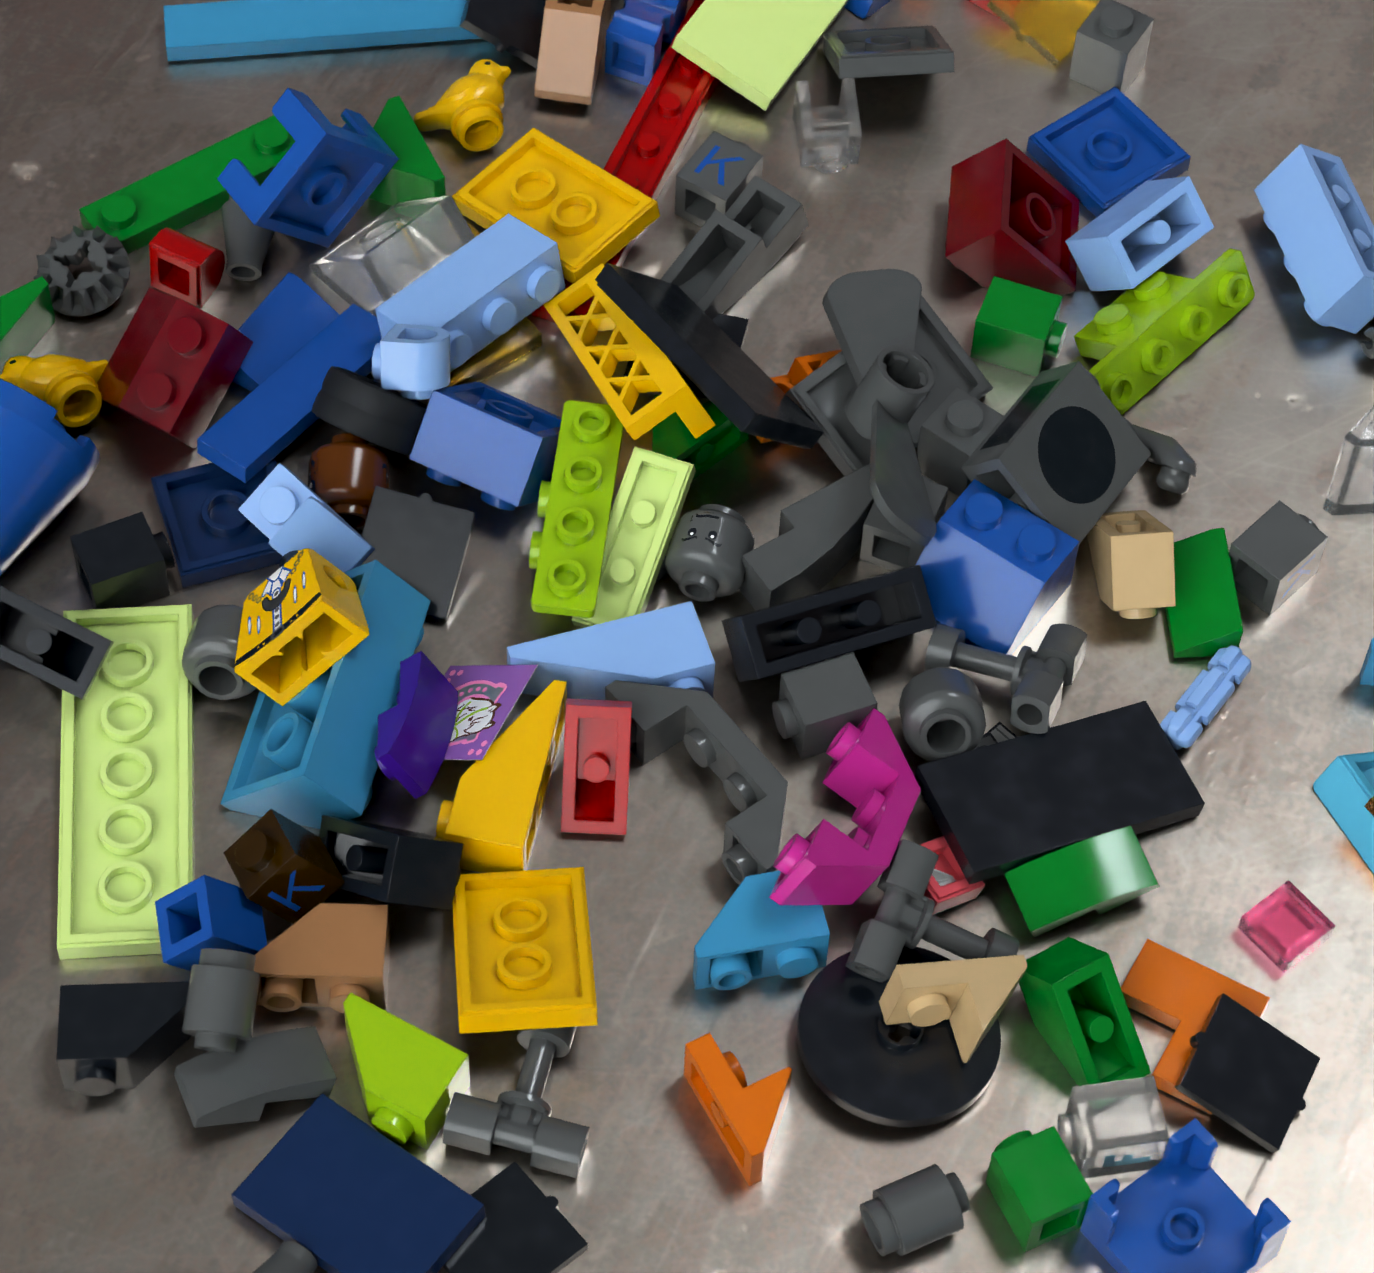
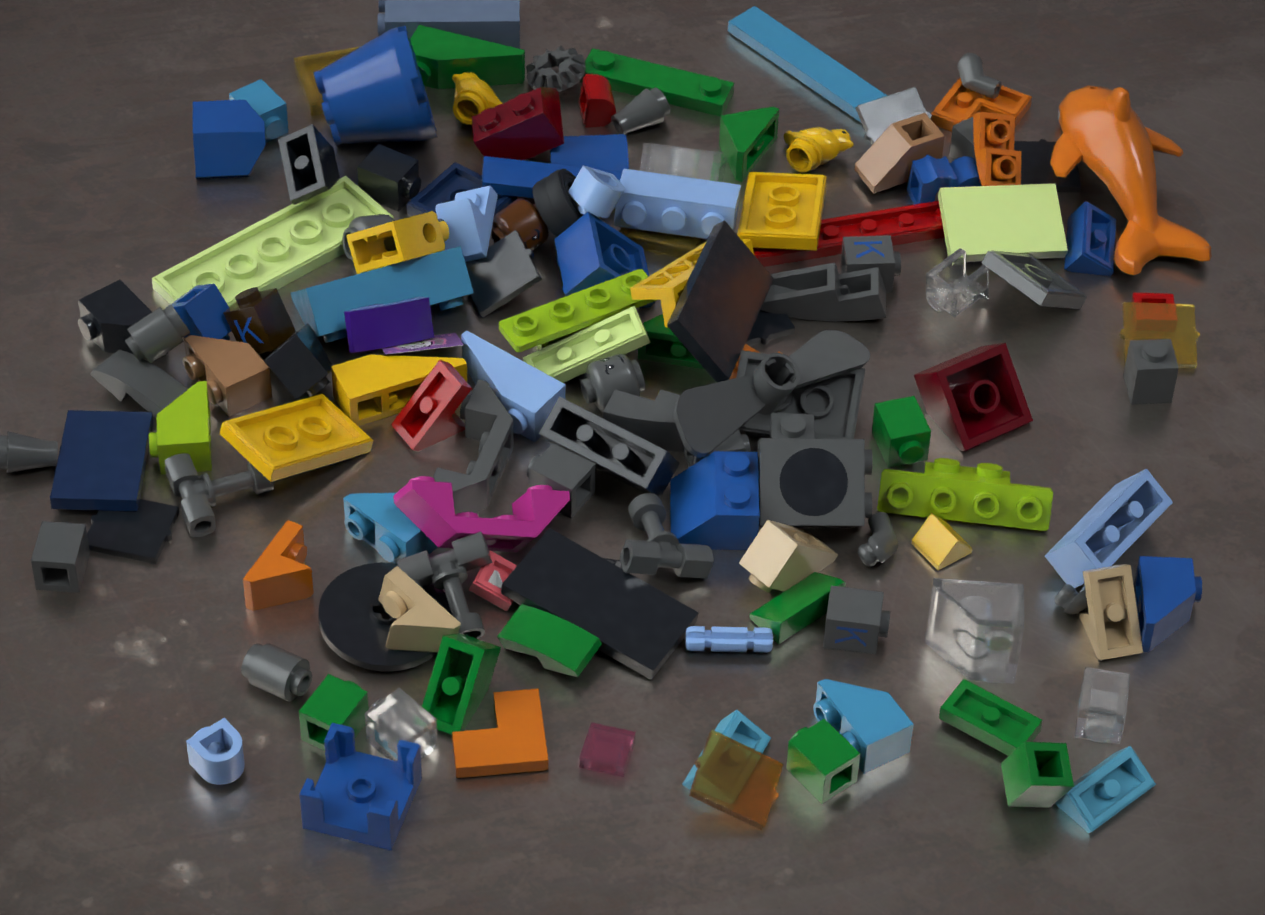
camera: 55 degrees right, 10 degrees down
blue panel [217,87,399,248] -> none
dark grey head [899,667,986,762] -> none
blue tile [1026,86,1191,218] -> none
light blue brick [1065,176,1214,292] -> none
black piece [1174,993,1320,1153] -> none
none -> yellow slope [911,513,973,571]

